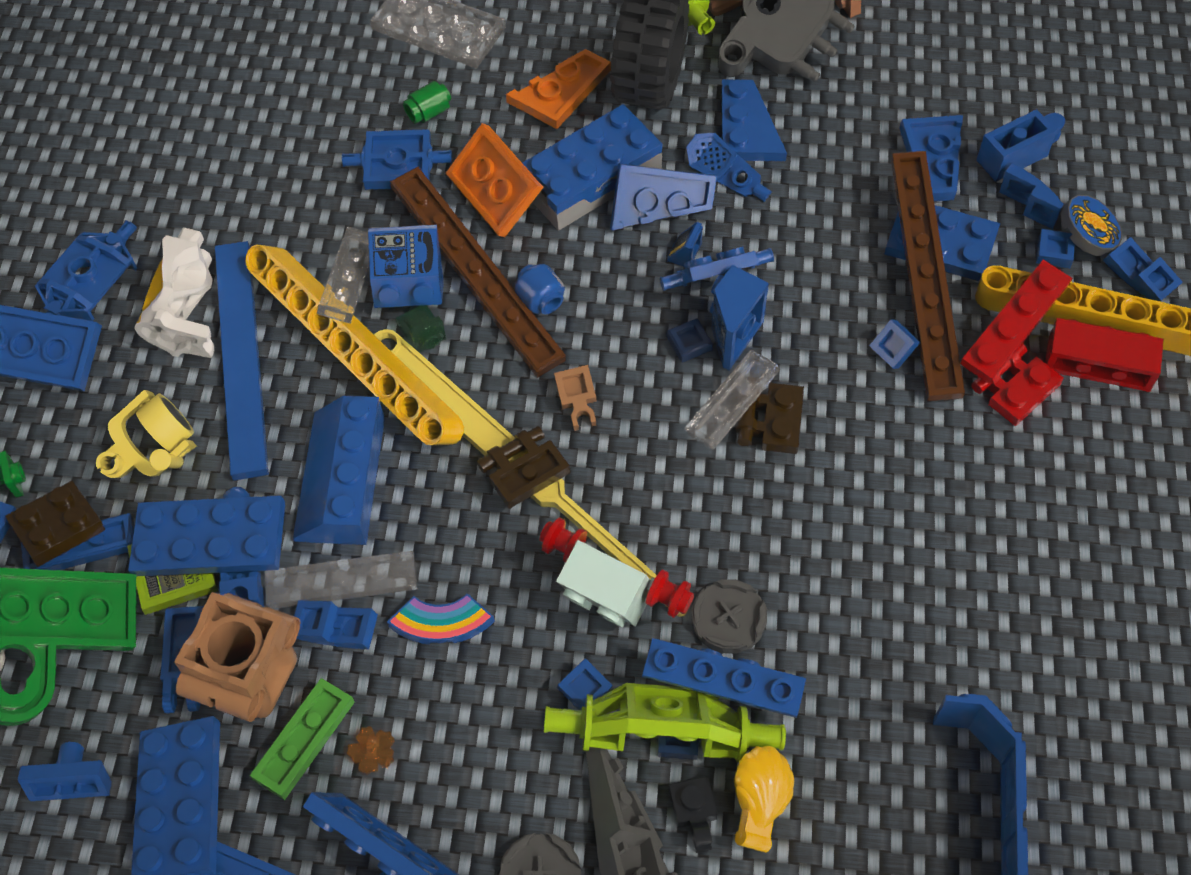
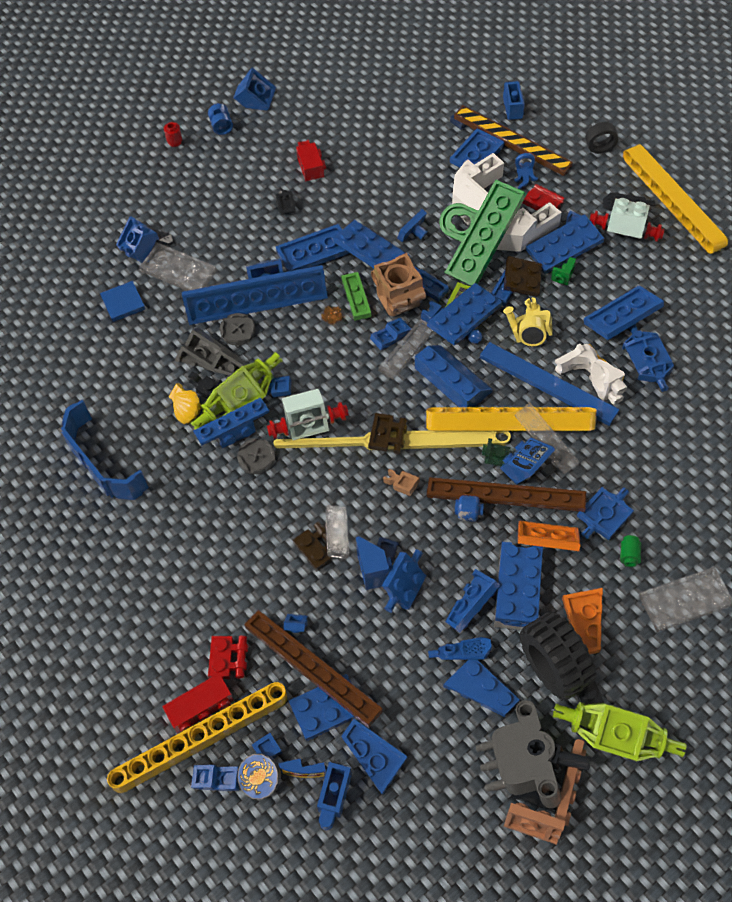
camera: 135 degrees right, 0 degrees up
tile [387,594,495,645] -> none
blue slope [667,222,703,267] -> none
red plate [960,259,1073,384] -> none

